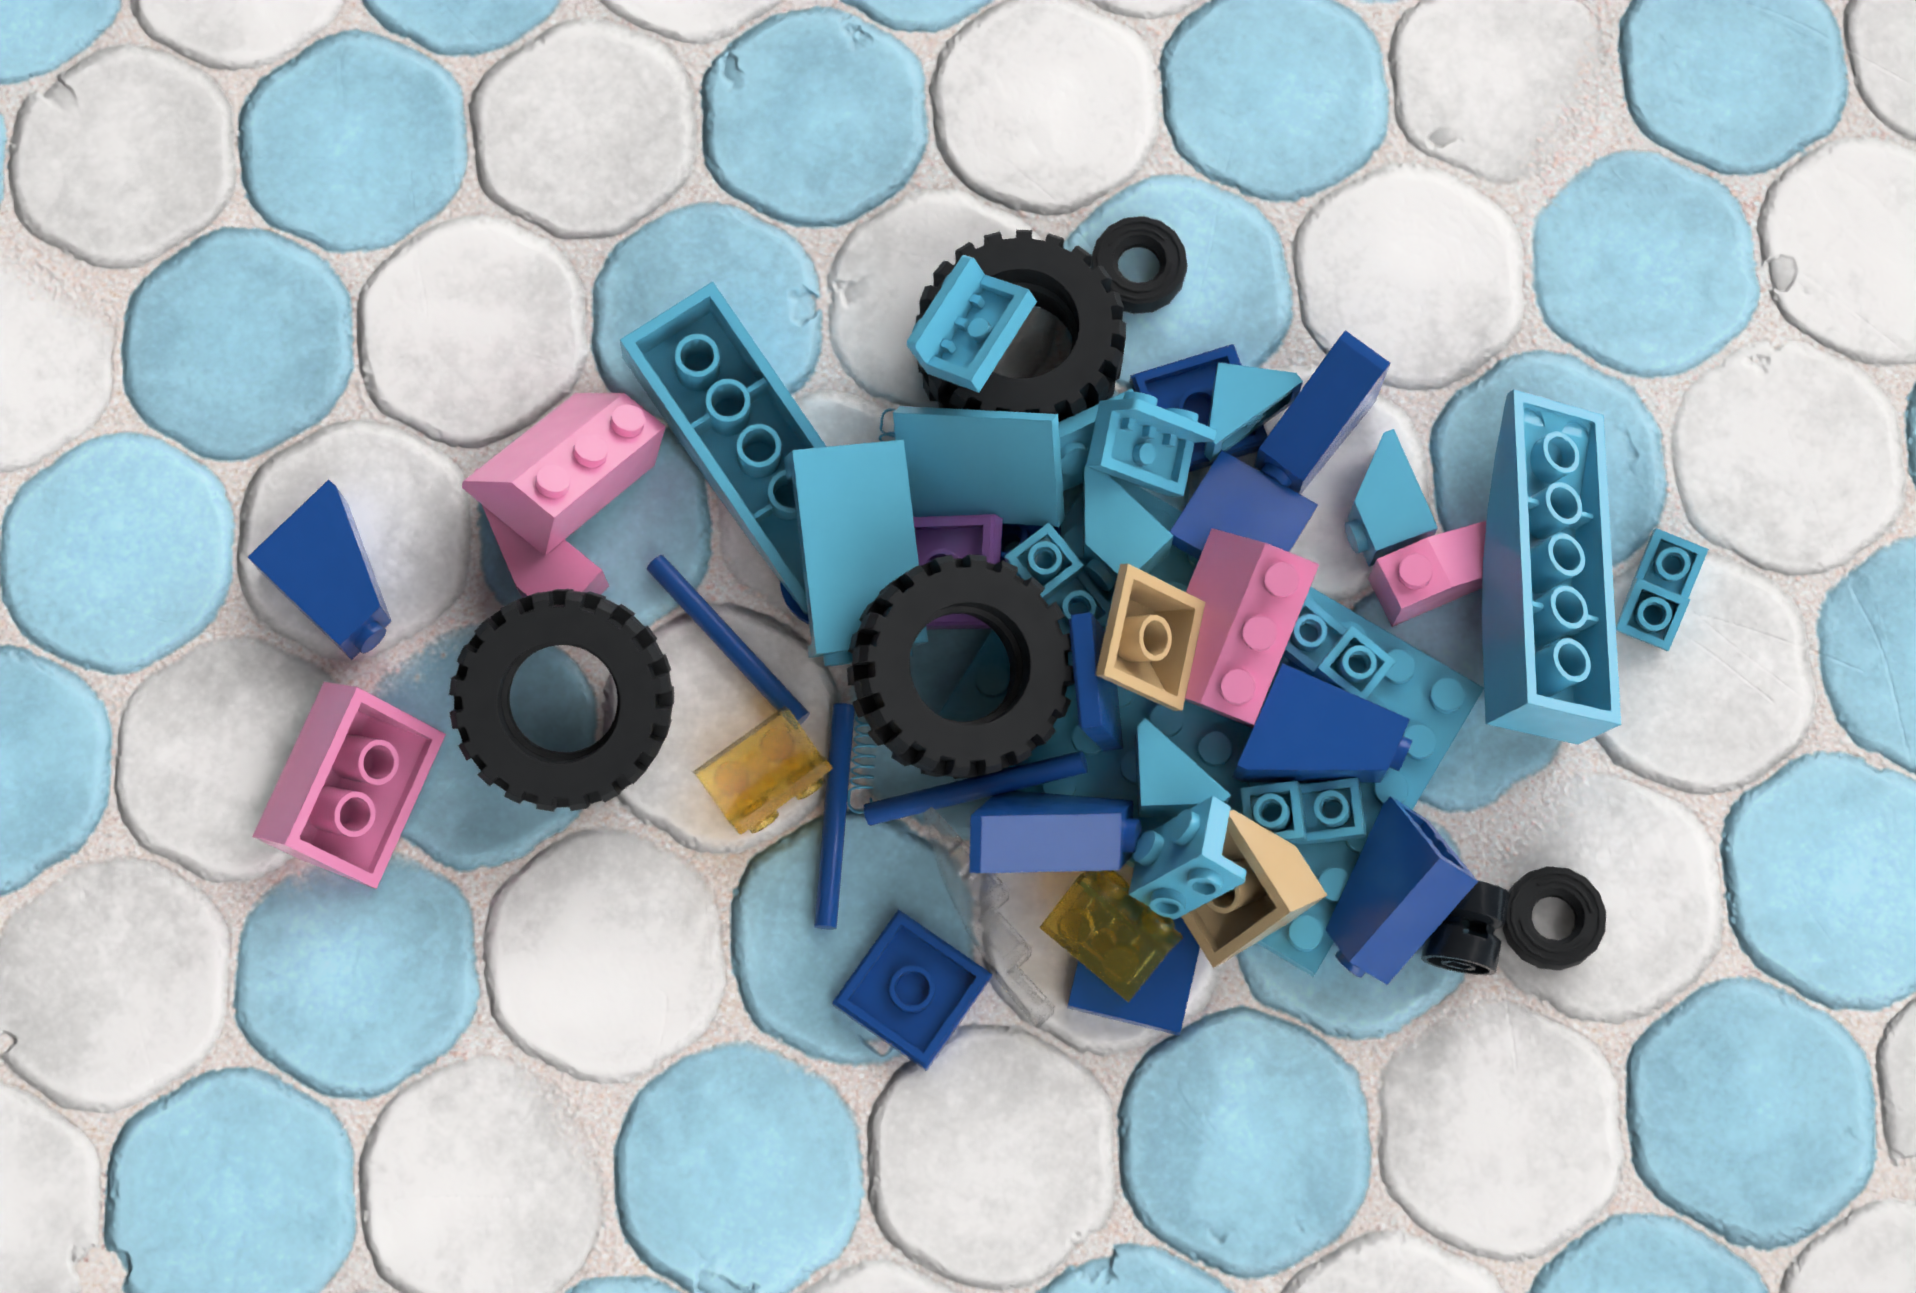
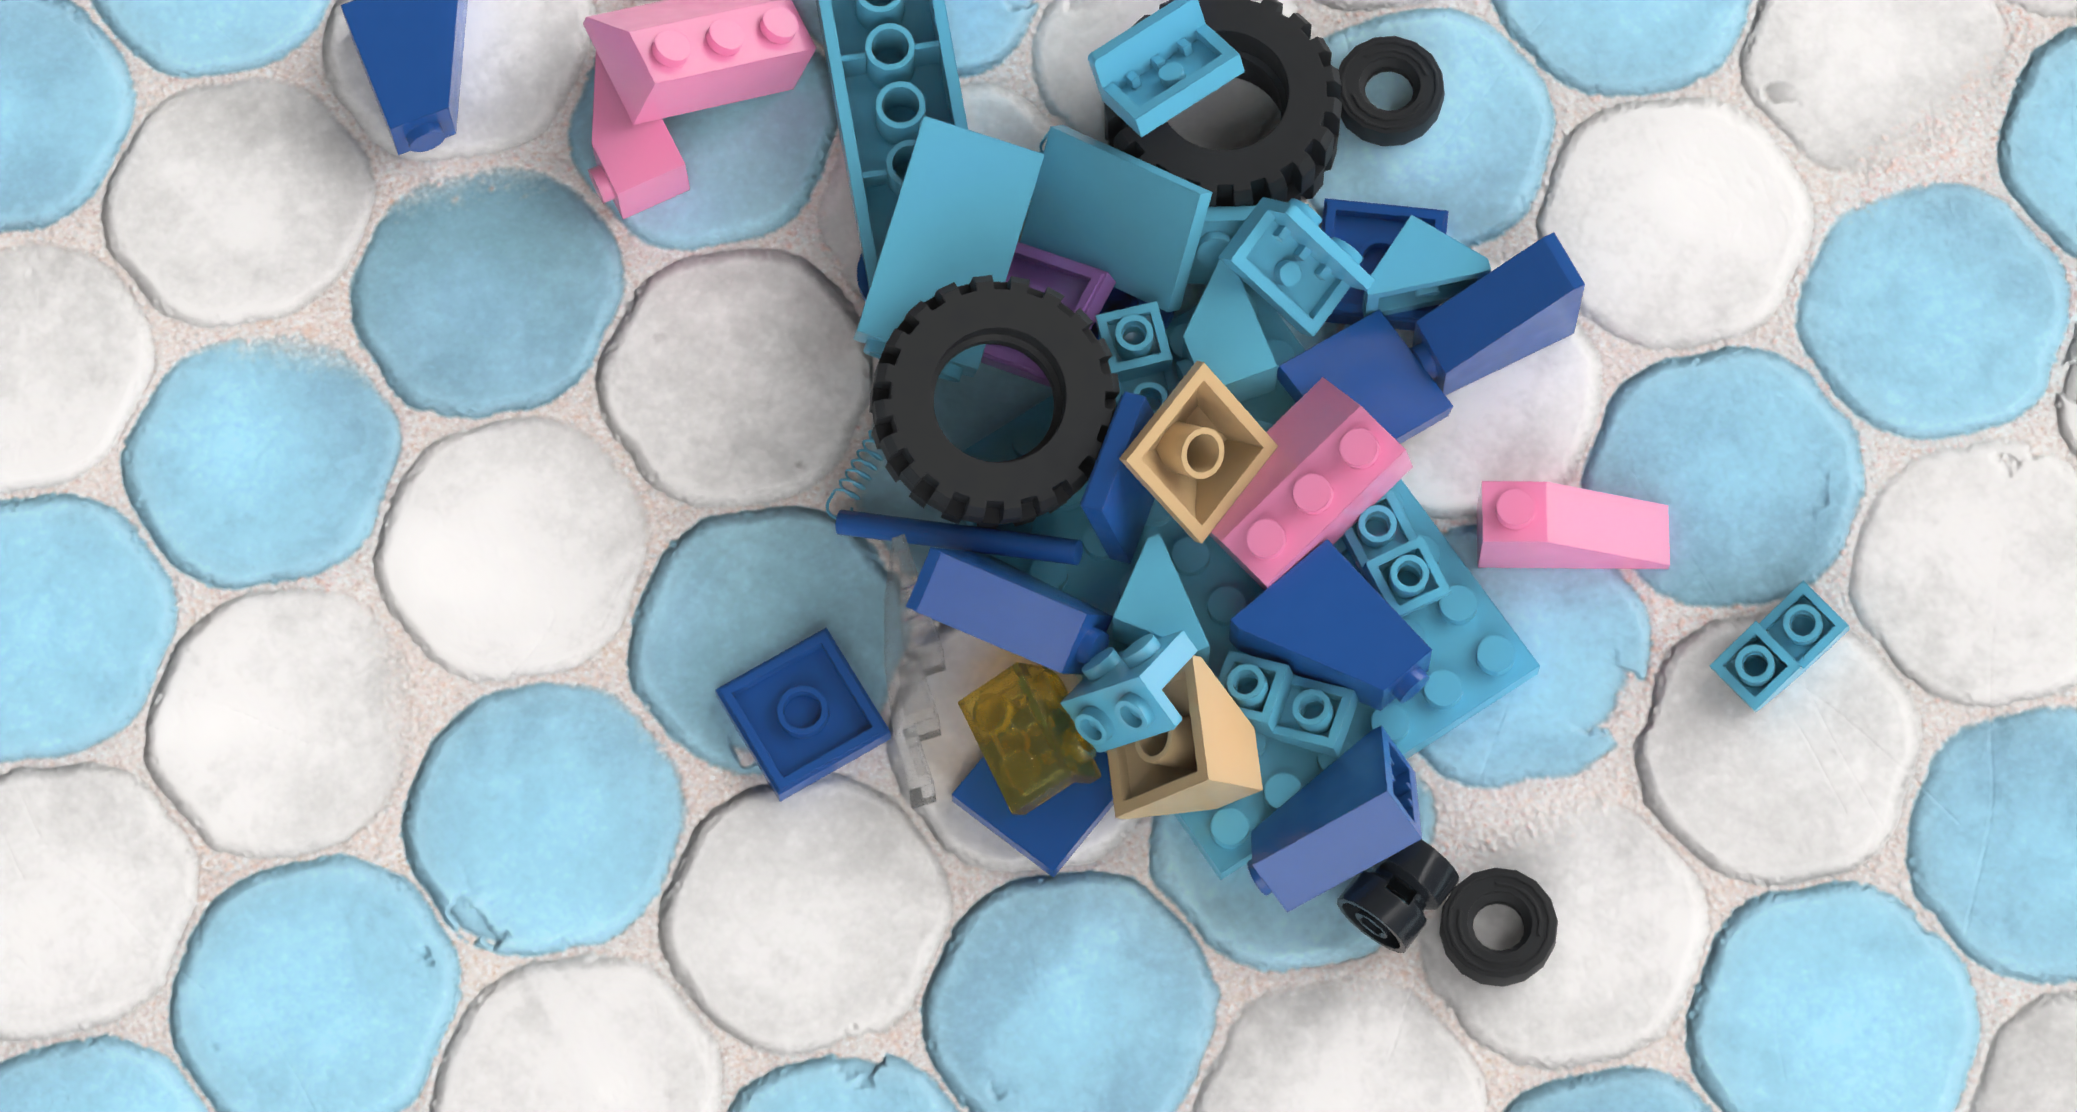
camera: 25 degrees right, 5 degrees down
bright pink slope [252,682,446,889] -> none
black tyre [449,589,674,811] -> none
blue bar [646,555,810,729] -> none
clear yellow bracket [693,706,832,835] -> none
blue bar [814,703,855,930] -> none
medium azure slope [1345,429,1438,567] -> none
medium azure slope [1481,389,1621,745] -> none

